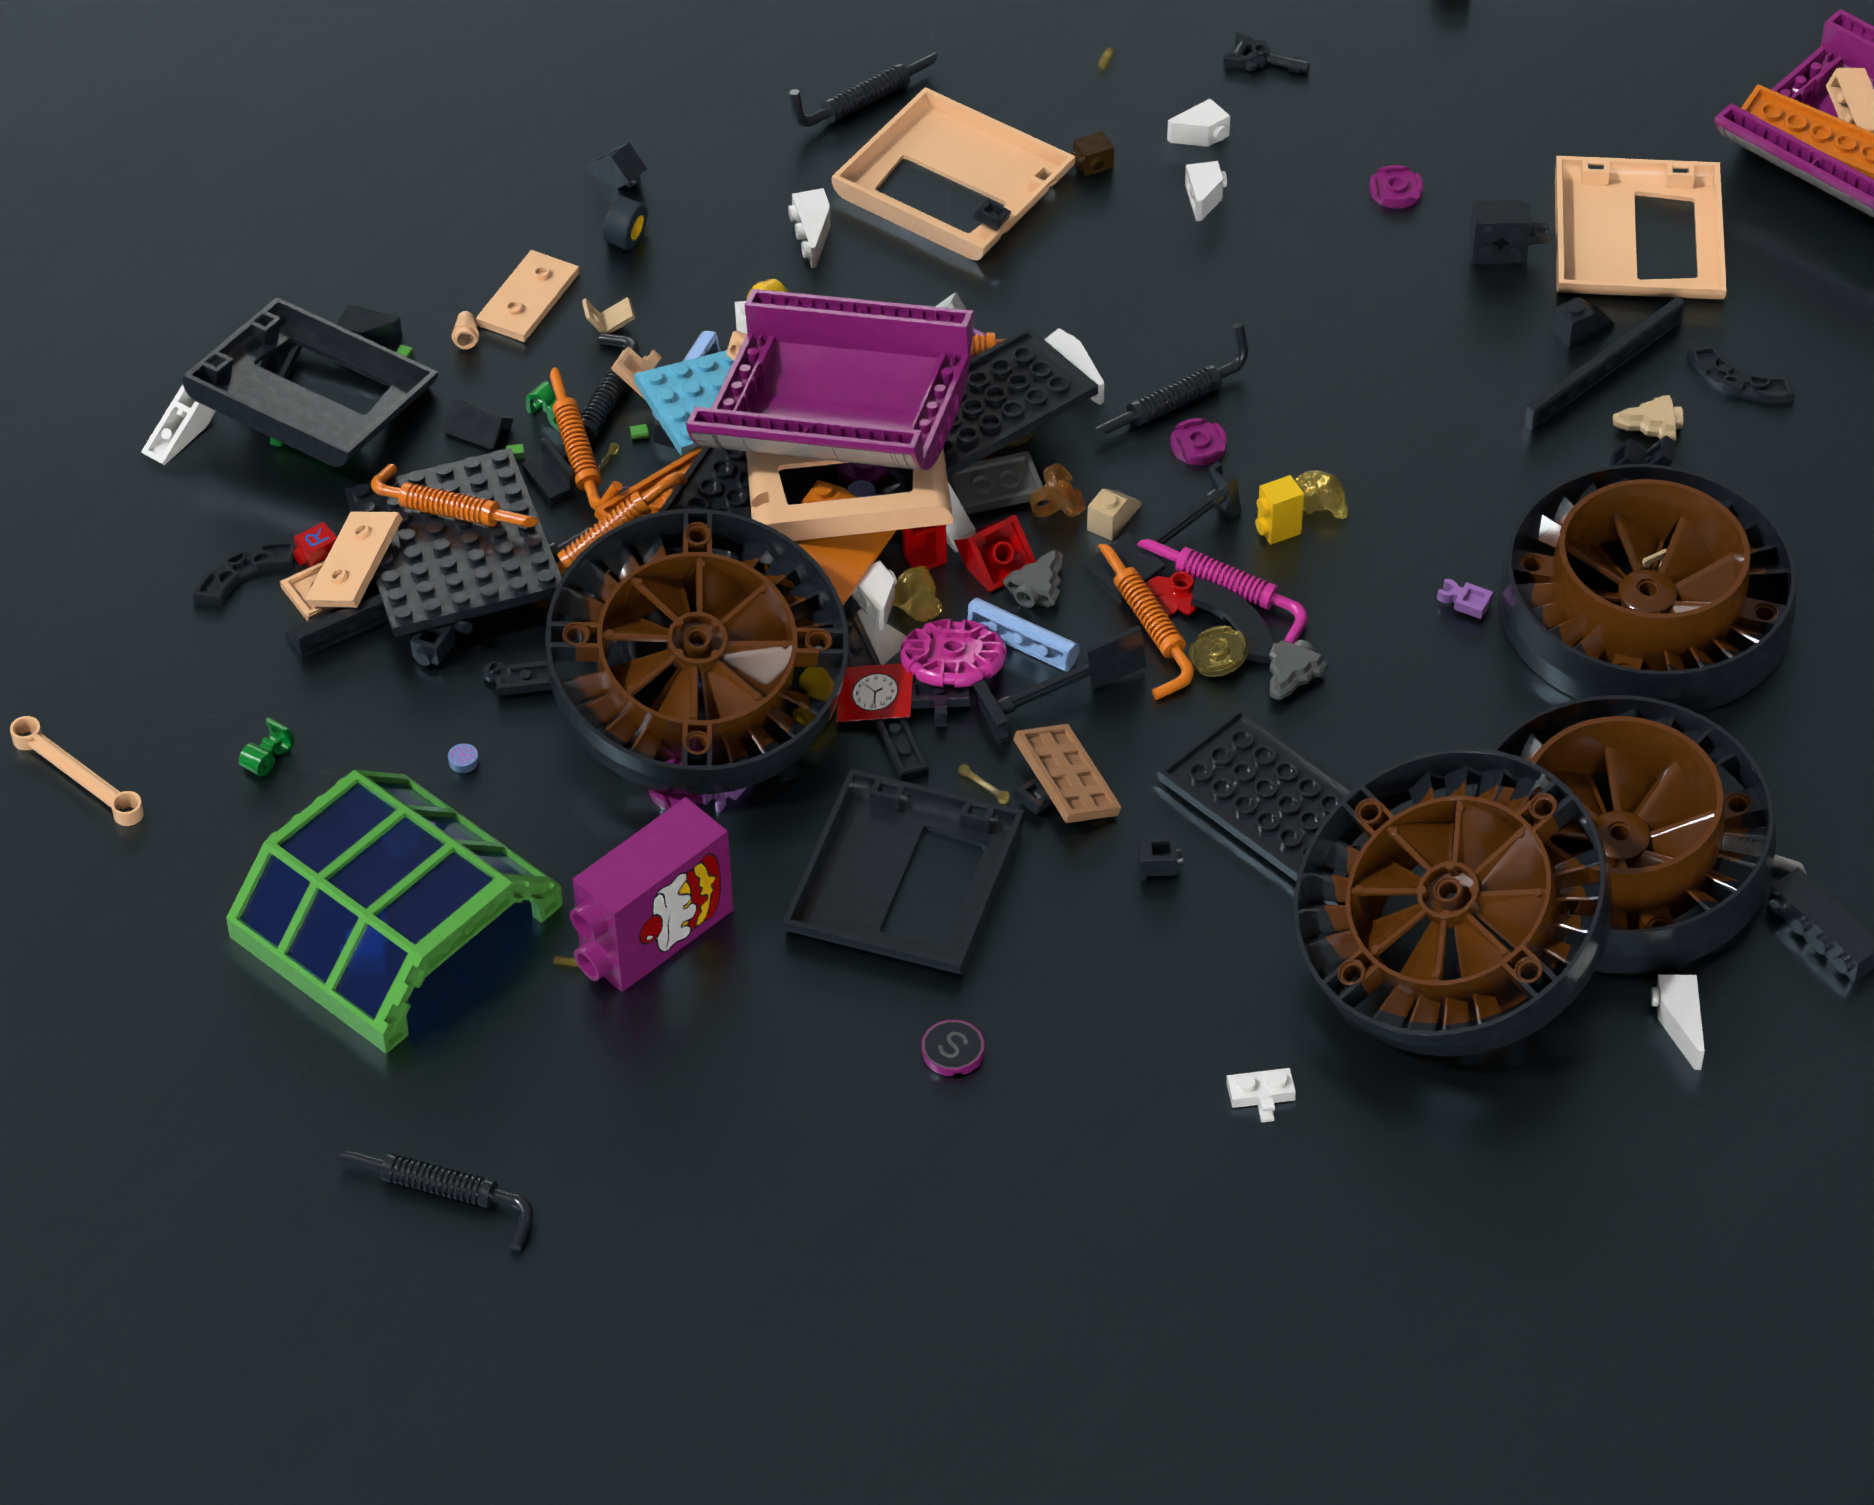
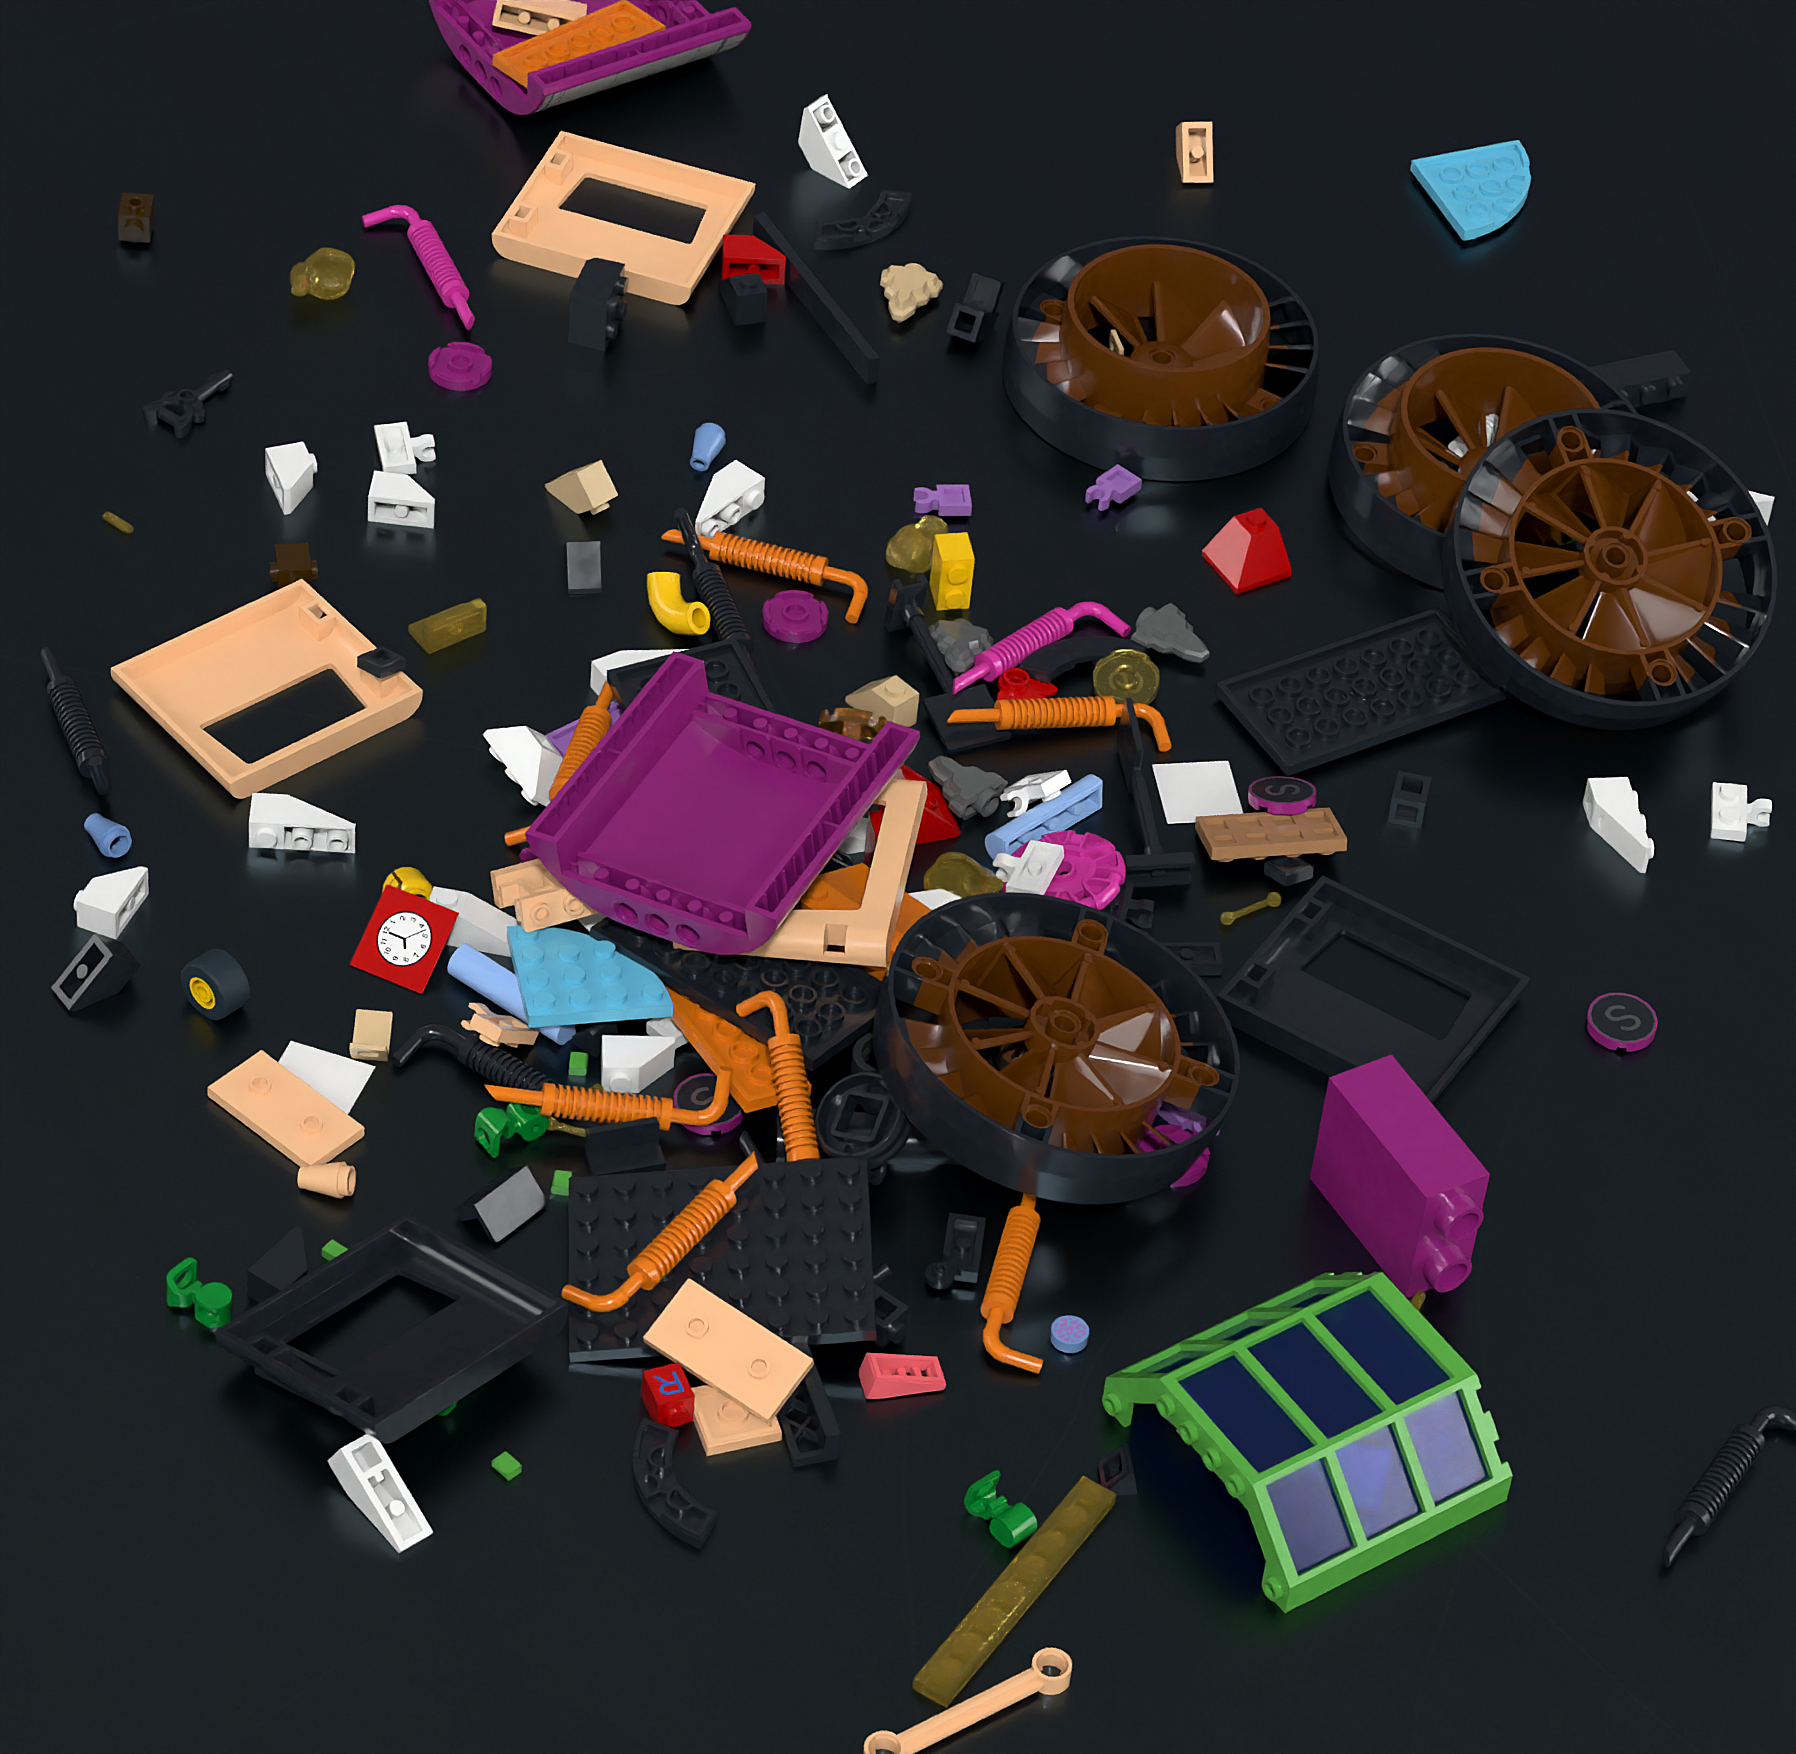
camera: 80 degrees left, 5 degrees down
none -> white slope [74,866,149,939]
none -> medium blue cone [84,813,132,858]
none -> green leg [166,1258,232,1328]
none -> white sticker [278,1041,375,1115]
none -> clear yellow hair [289,248,356,301]
none -> red sticker [350,884,459,994]
none -> dark pink piece [362,205,475,331]
none -> white plate [374,422,436,474]
none -> clear yellow panel [408,598,487,654]
none -> bright green piece [491,1451,522,1481]
none -> tan slope [545,460,618,515]
none -> slope [563,541,601,594]
none -> white slope [601,1035,675,1093]
none -> yellow cylinder [647,572,711,636]
none -> orange piece [661,529,868,623]
none -> medium blue cone [690,423,726,471]
none -> white slope [695,460,765,538]
none -> red slope [721,235,786,284]
none -> white slope [798,94,867,188]
none -> coral slope [859,1353,946,1399]
none -> medium lavender plate [913,485,972,516]
none -> clear yellow plate [913,1476,1116,1708]
none -> dark grey rock [928,619,994,677]
none -> orange piece [981,1193,1043,1374]
none -> white plate [993,840,1064,895]
none -> white plate [1000,770,1071,817]
none -> white sticker [1152,761,1243,824]
none -> red slope [1202,508,1292,594]
none -> tile [1248,776,1316,816]
none -> white slope [1583,777,1654,873]

